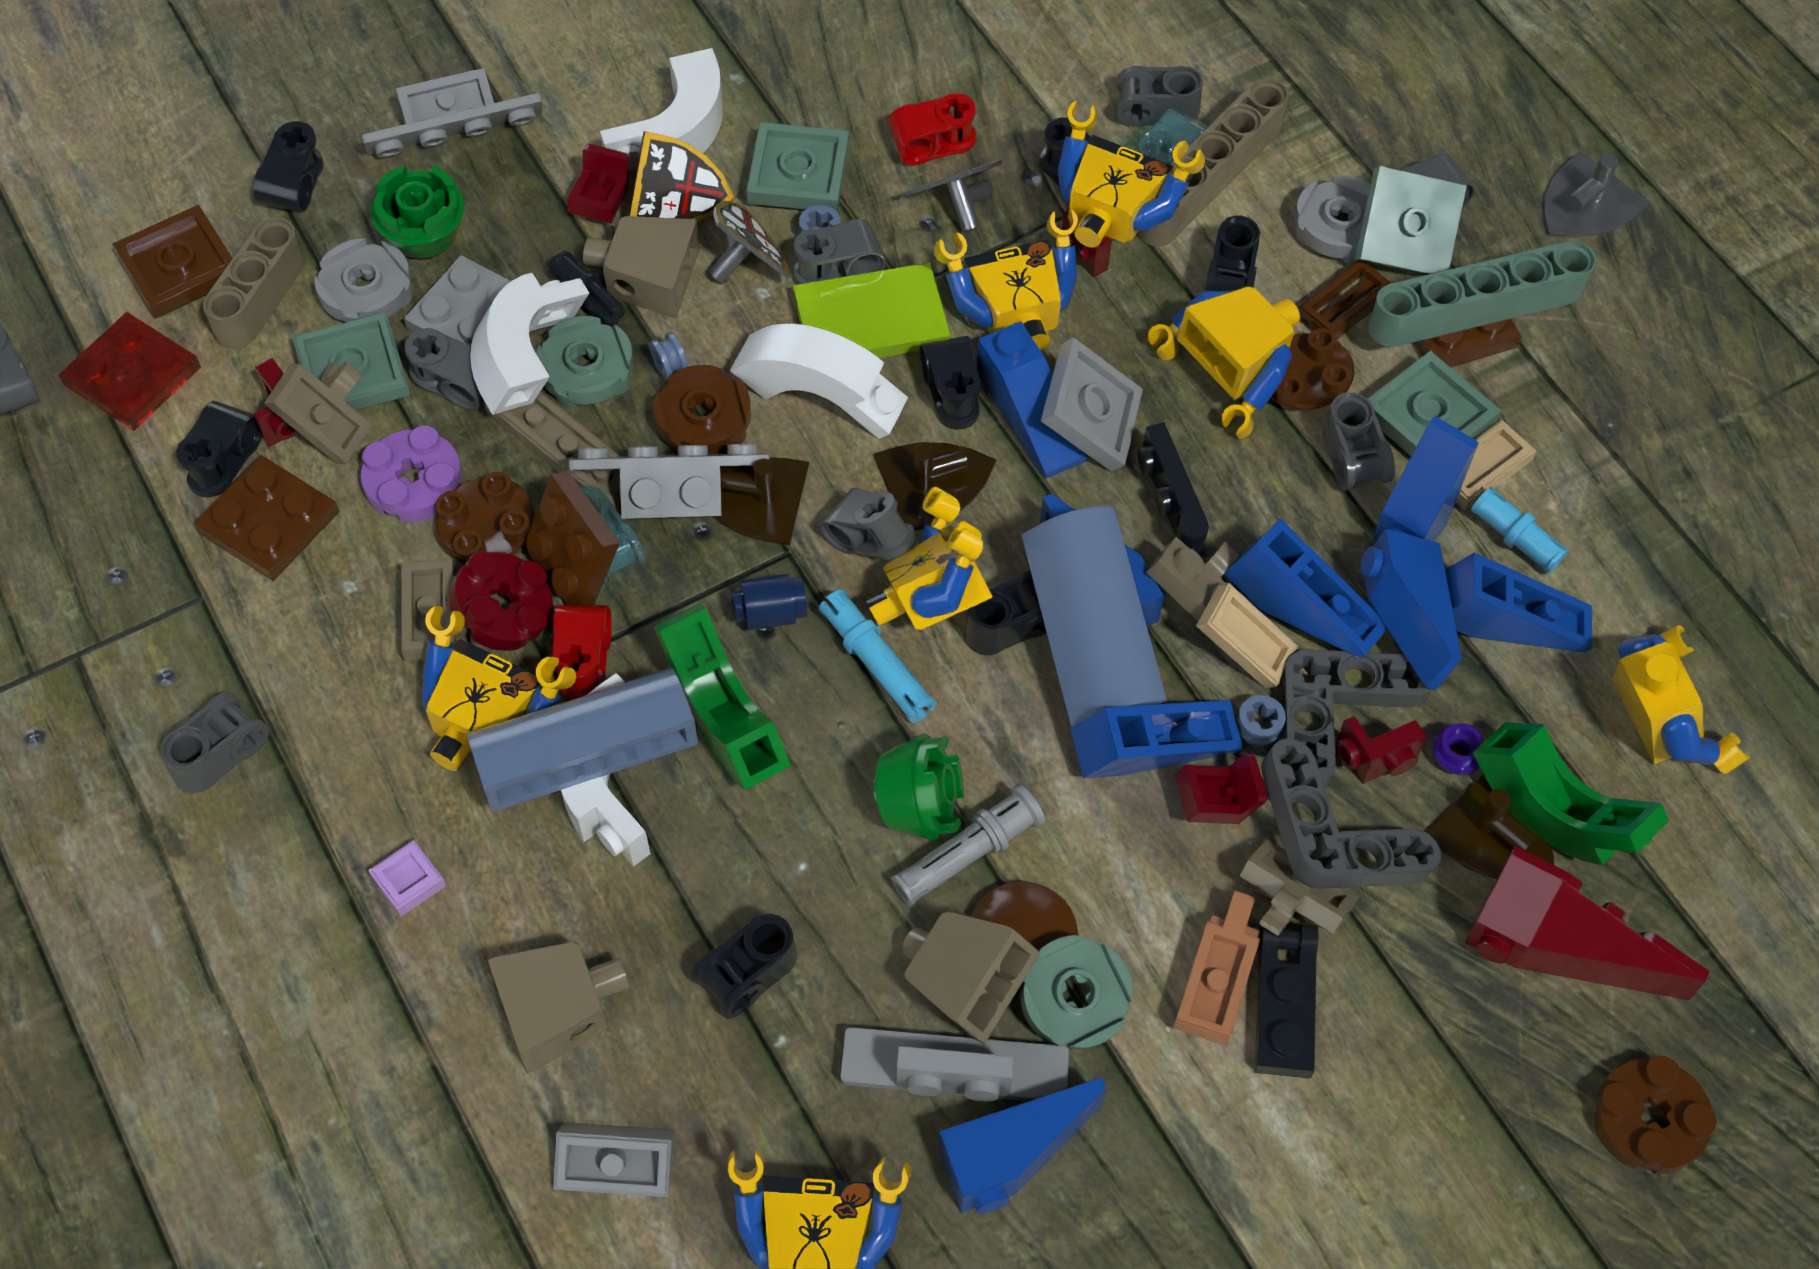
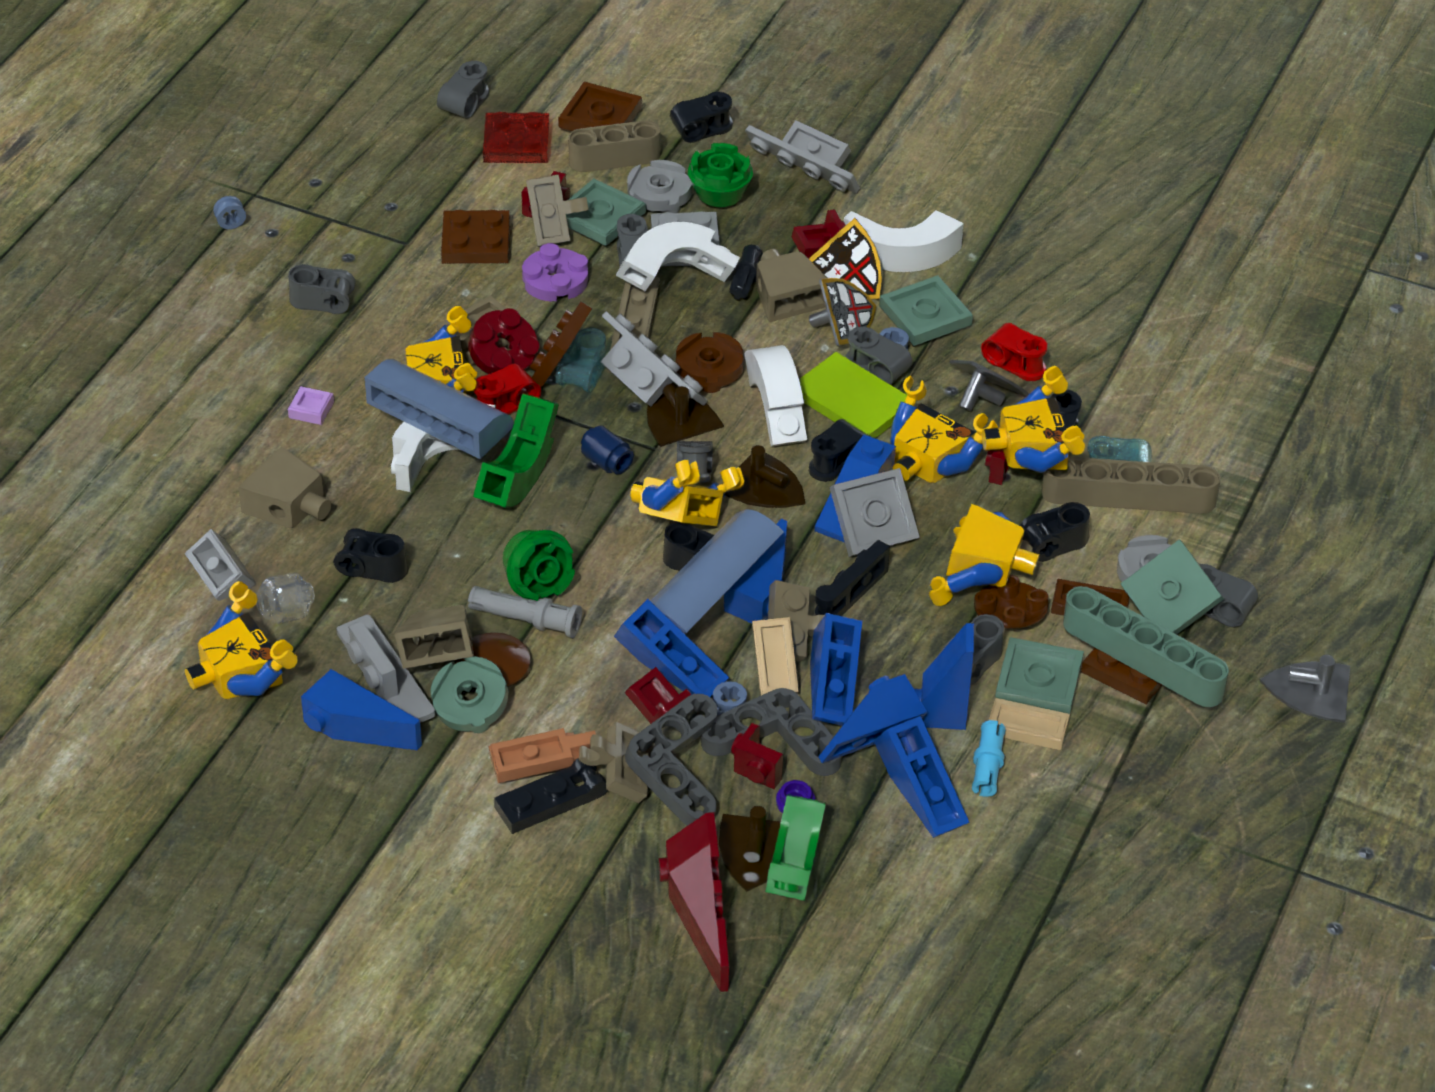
camera: 55 degrees right, 15 degrees down
black piece [176,401,262,498] -> none
reddish brown dish [435,471,535,563] -> none
sand green plate [536,316,634,408] -> none
sand blue bush [648,332,689,381] -> none
medium azure pin [819,589,937,723] -> none
dark grey piece [1117,66,1203,127] -> none
reddish brown plate [1594,1056,1717,1175] -> none
yellow torso [1612,625,1751,774] -> none
none -> clear head [256,572,315,624]

